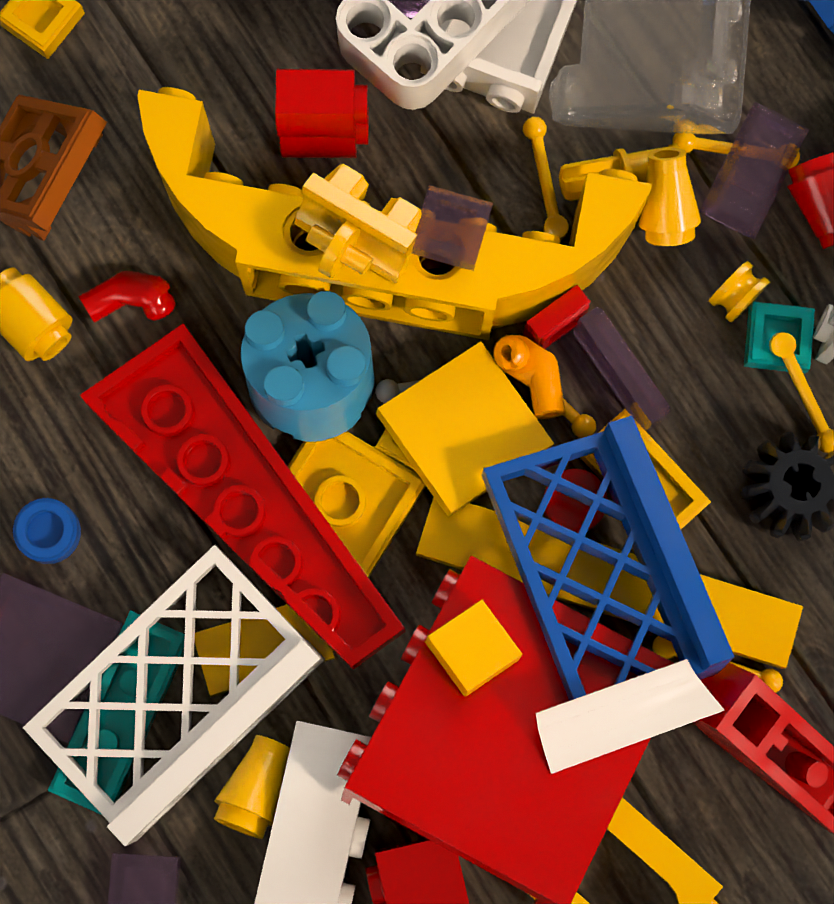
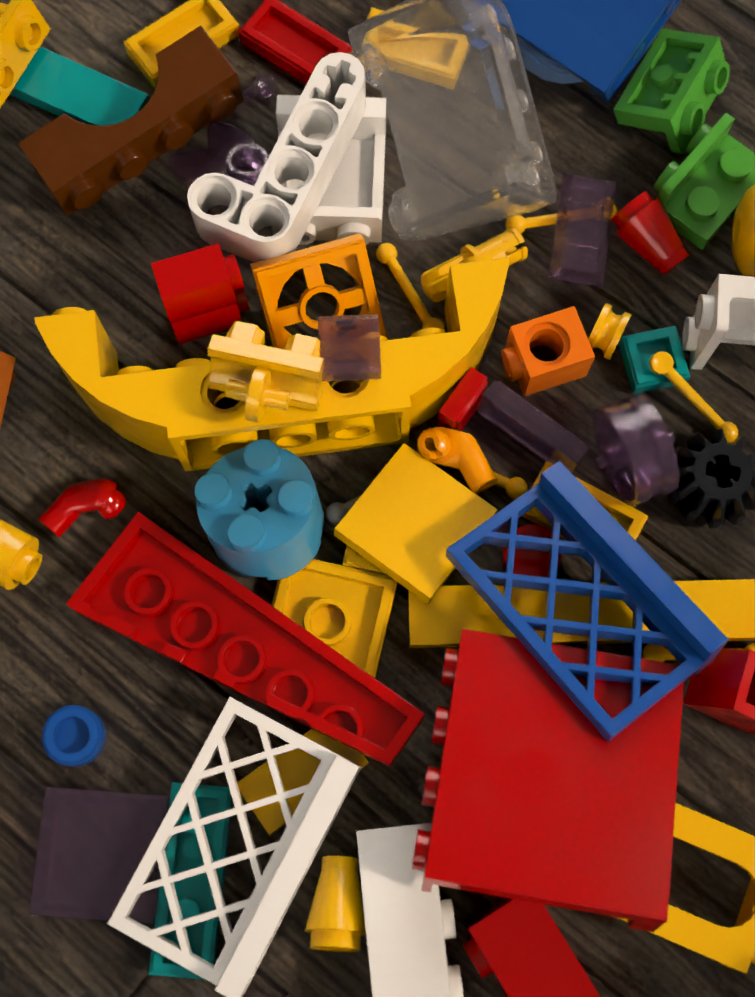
camera: 15 degrees left, 5 degrees down
yellow tile [425,600,522,697] -> none
white sticker [535,659,725,774] -> none
yellow cone [638,148,701,246] -> none
none -> light orange piece [250,233,387,350]
none -> orange brick [501,306,595,397]
none -> wheel [593,394,679,507]

